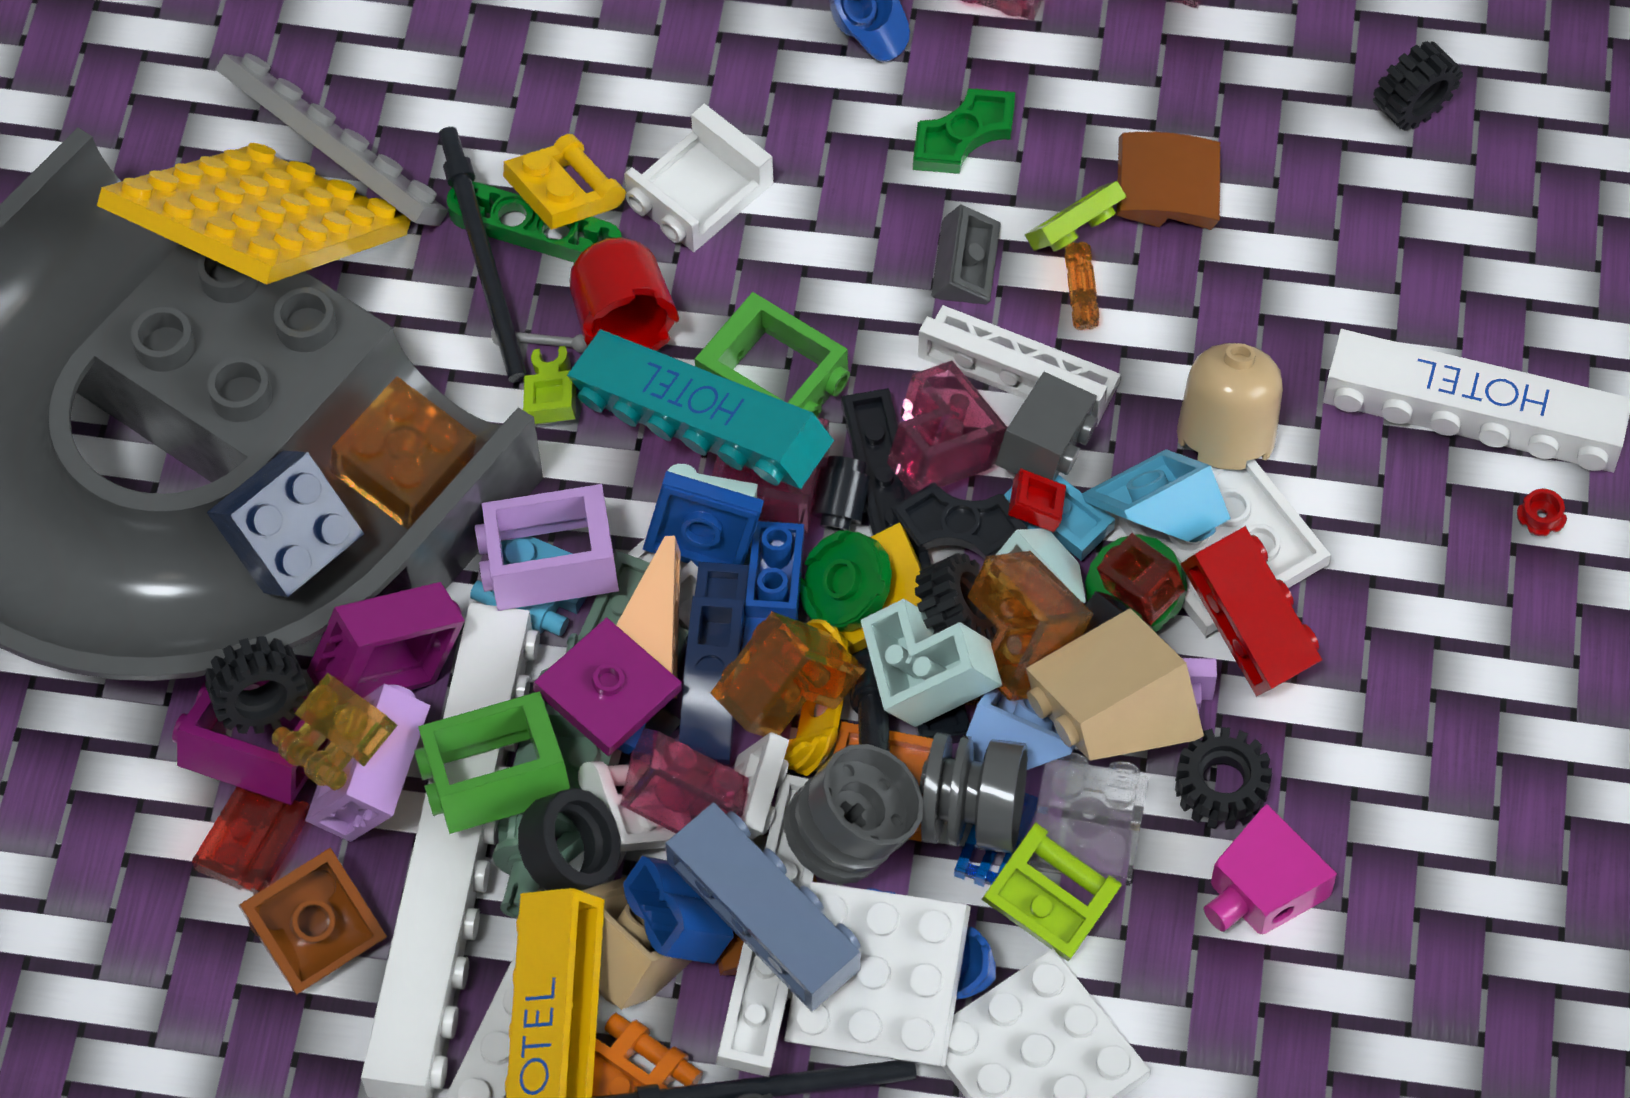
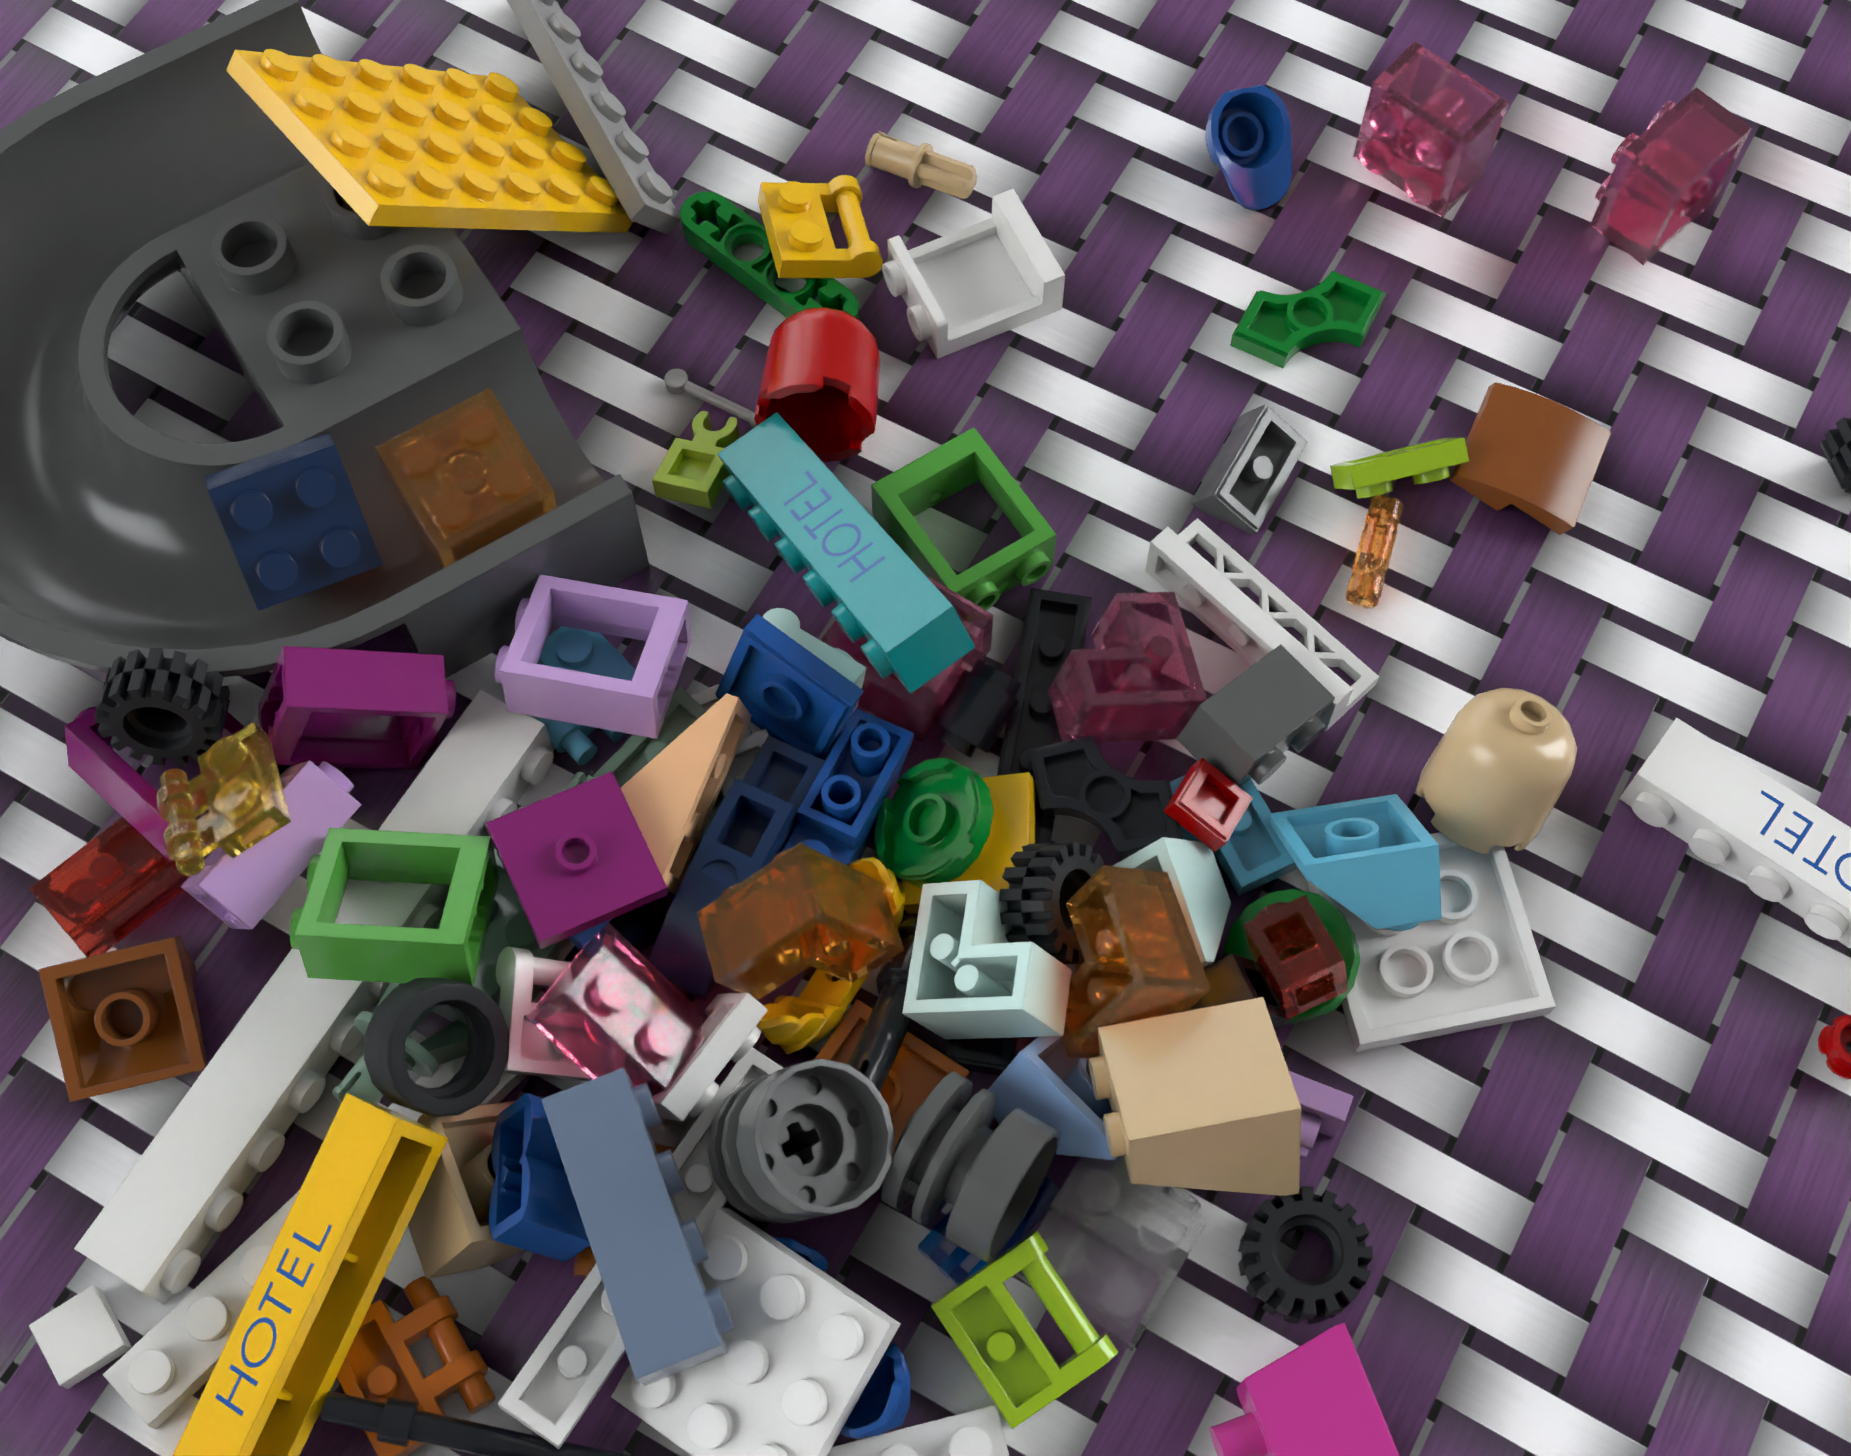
camera: 20 degrees right, 5 degrees up
black bar [439,126,527,382] -> none
red brick [1180,526,1322,697] -> none
none -> tan axle [865,131,978,199]

